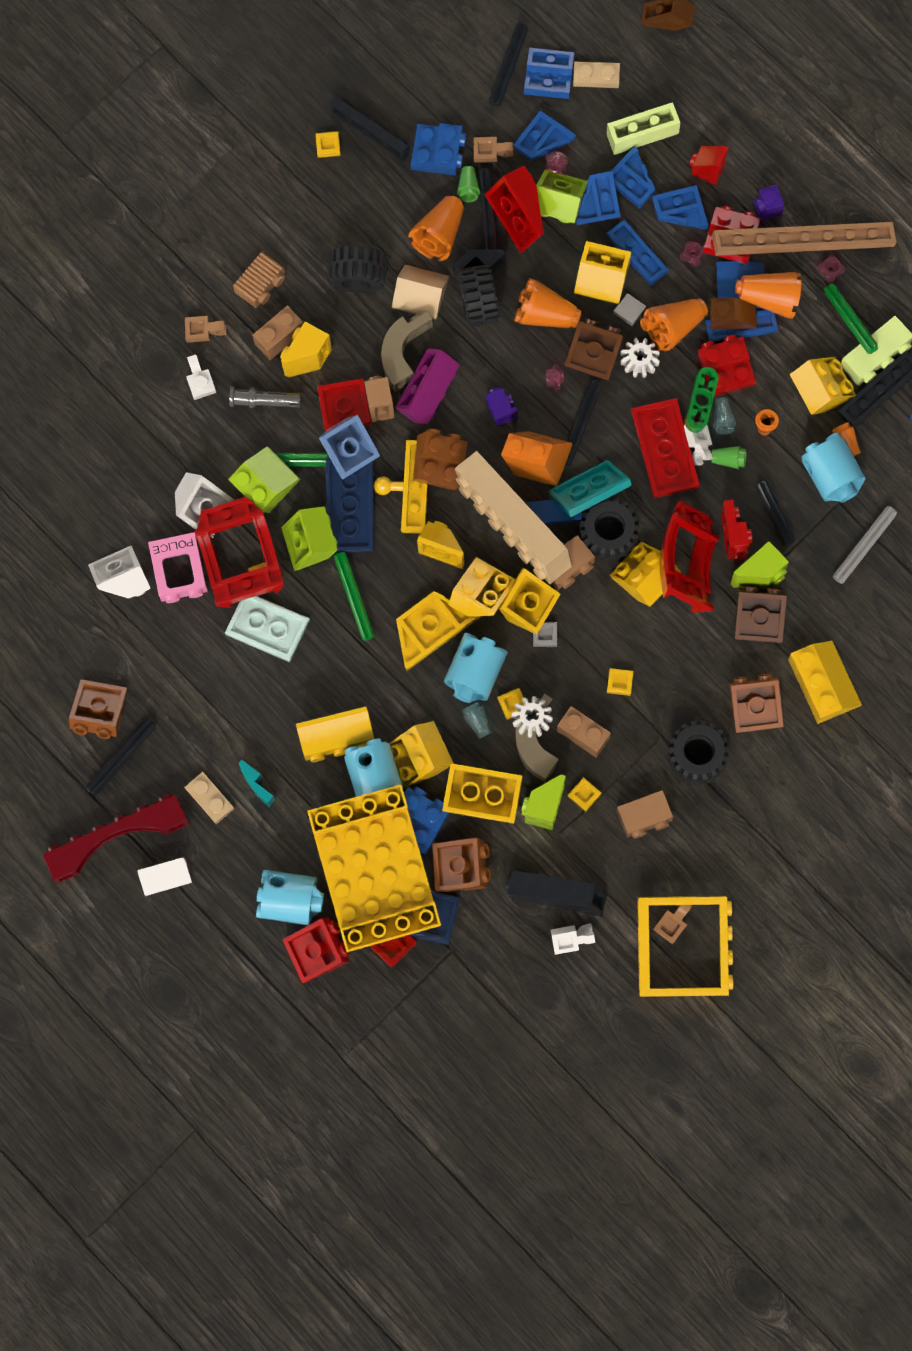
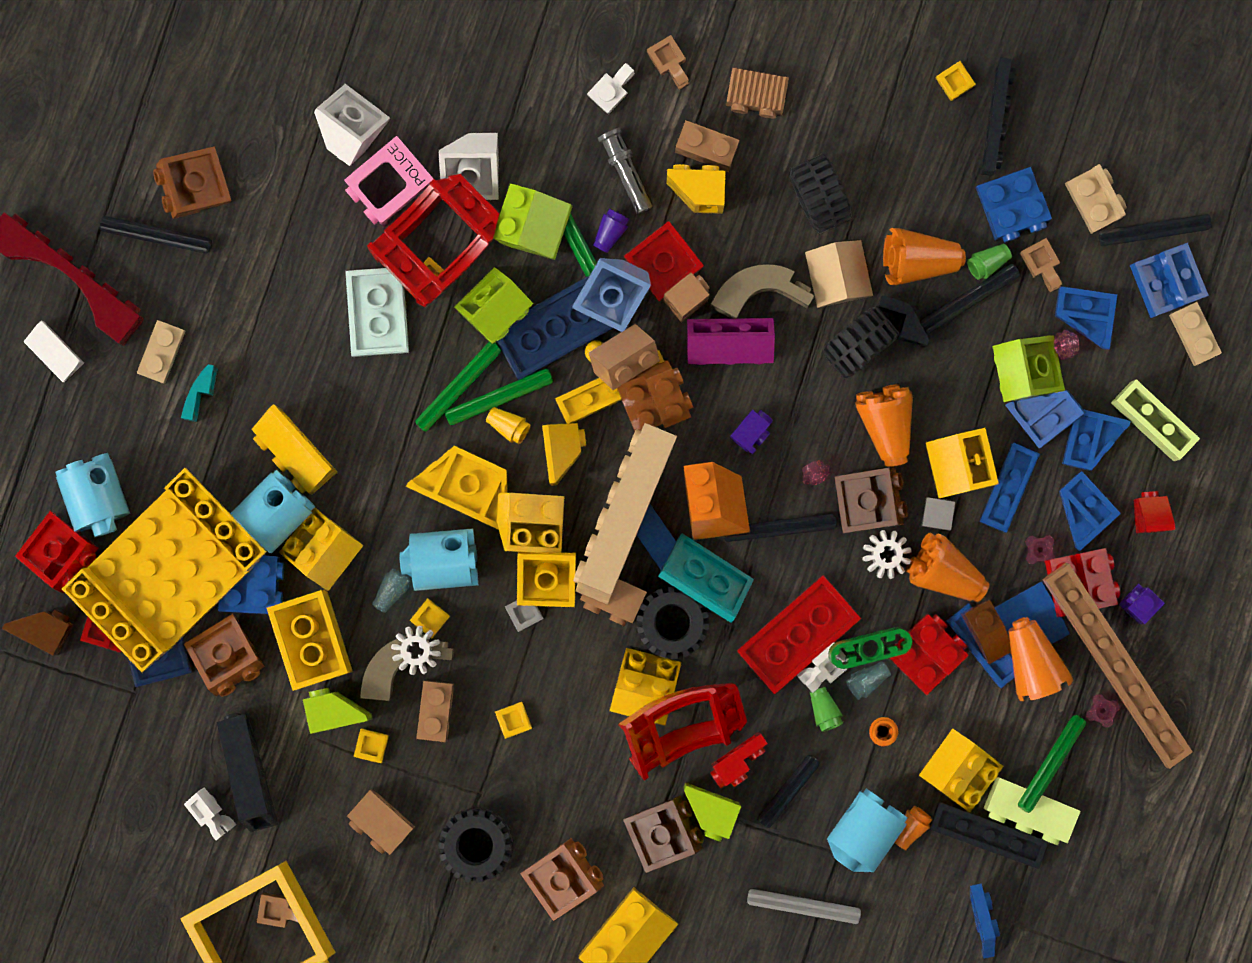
camera: 60 degrees right, 10 degrees up
red slope [485,166,544,253] -> none
none -> reddish brown slope [2,609,74,655]
none -> green axle [445,369,553,425]
none -> yellow cone [486,407,530,444]
none -> medium nougat brick [589,324,660,390]
none -> dark purple cone [593,208,629,253]
none -> tan bracket [1065,164,1126,234]

